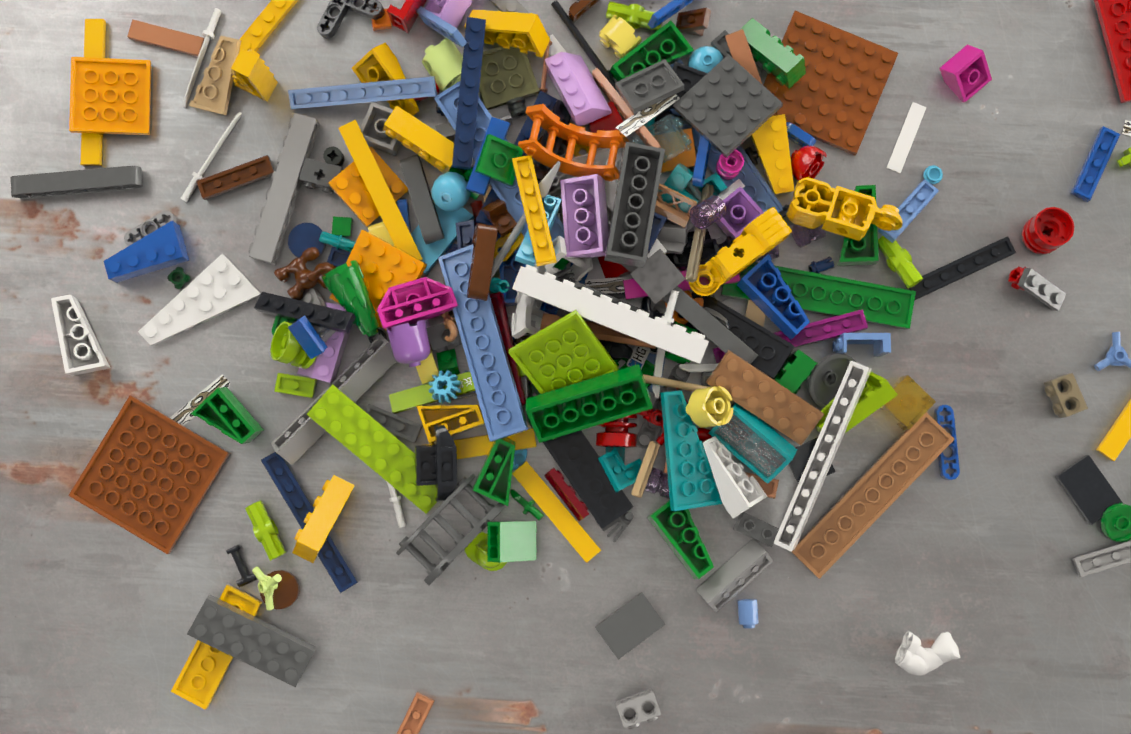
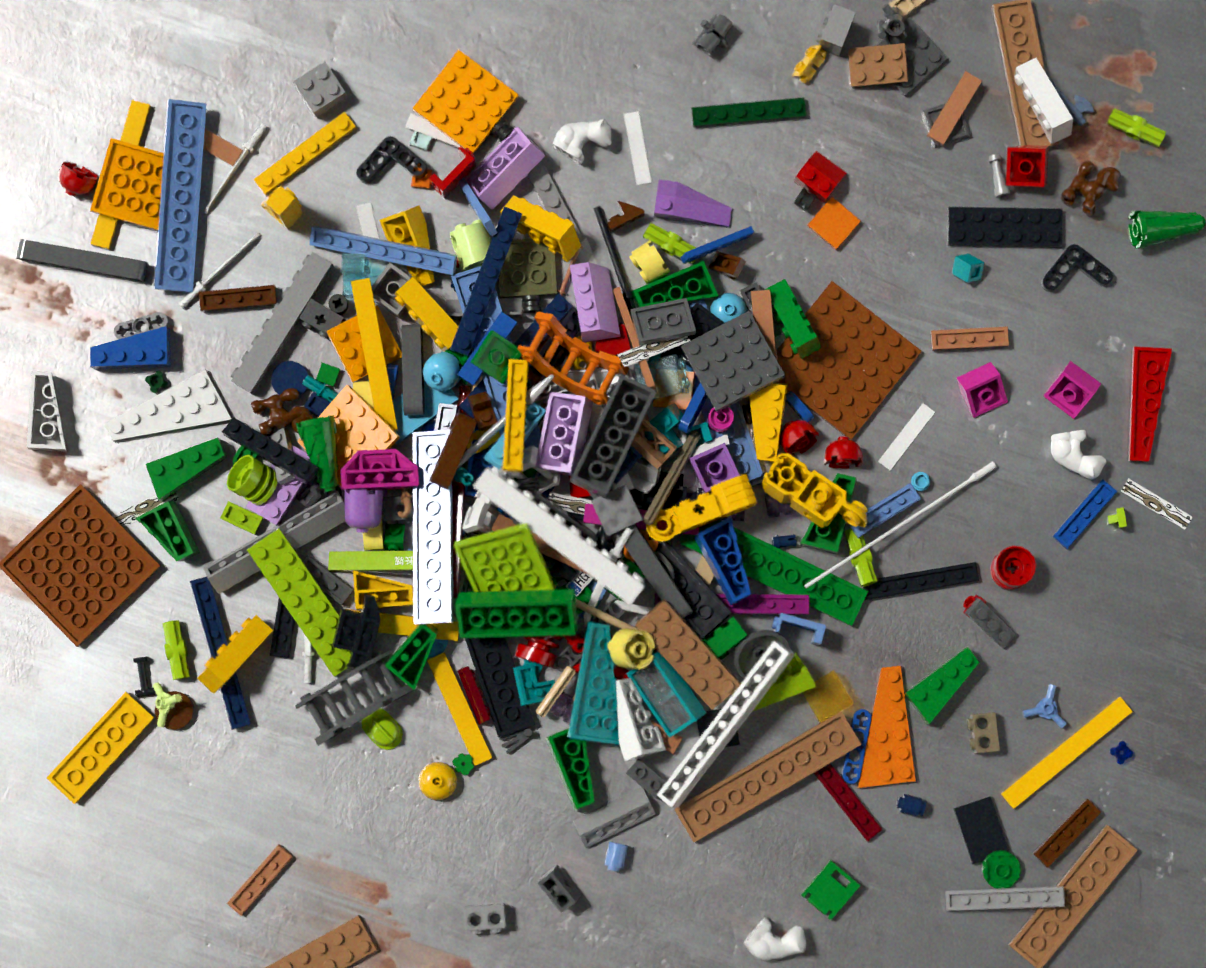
camera: 15 degrees right, 0 degrees up
dark grey brick [187,595,315,687] -> none
tan wing [189,35,241,115] -> none
blue panel [288,315,328,359] -> none
medium azure gear [428,371,461,404] -> none
brick [487,521,537,562] -> none
green piece [510,489,544,521] -> none
dark grey tile [595,592,665,660] -> none
clear purple wheel [689,195,726,229] -> none
none -> red cylinder [58,161,97,196]
none -> green wedge [145,437,227,502]
none -> medium blue plate [154,99,207,293]
none -> black tile [269,598,295,659]
none -> flat silver plate [296,477,324,508]
none -> clear light blue brick [341,253,371,298]
none -> white sticker [356,202,386,277]
none -> yellow cylinder [419,762,457,800]
none -> green plant [452,753,474,775]
none -> dark grey brick [537,865,581,913]
none -> green container [801,859,861,921]
none -> white piece [804,462,997,588]
none -> dark red tile [813,763,882,842]
none -> red cylinder [824,436,863,469]
none -> orange wing [857,666,916,788]
none -> dark blue brick [896,794,926,817]
none -> green wedge [904,647,980,725]
none -> nougat plate [931,327,1009,351]
none -> dark pink slope [1043,361,1101,419]
none -> white animal [1051,430,1106,480]

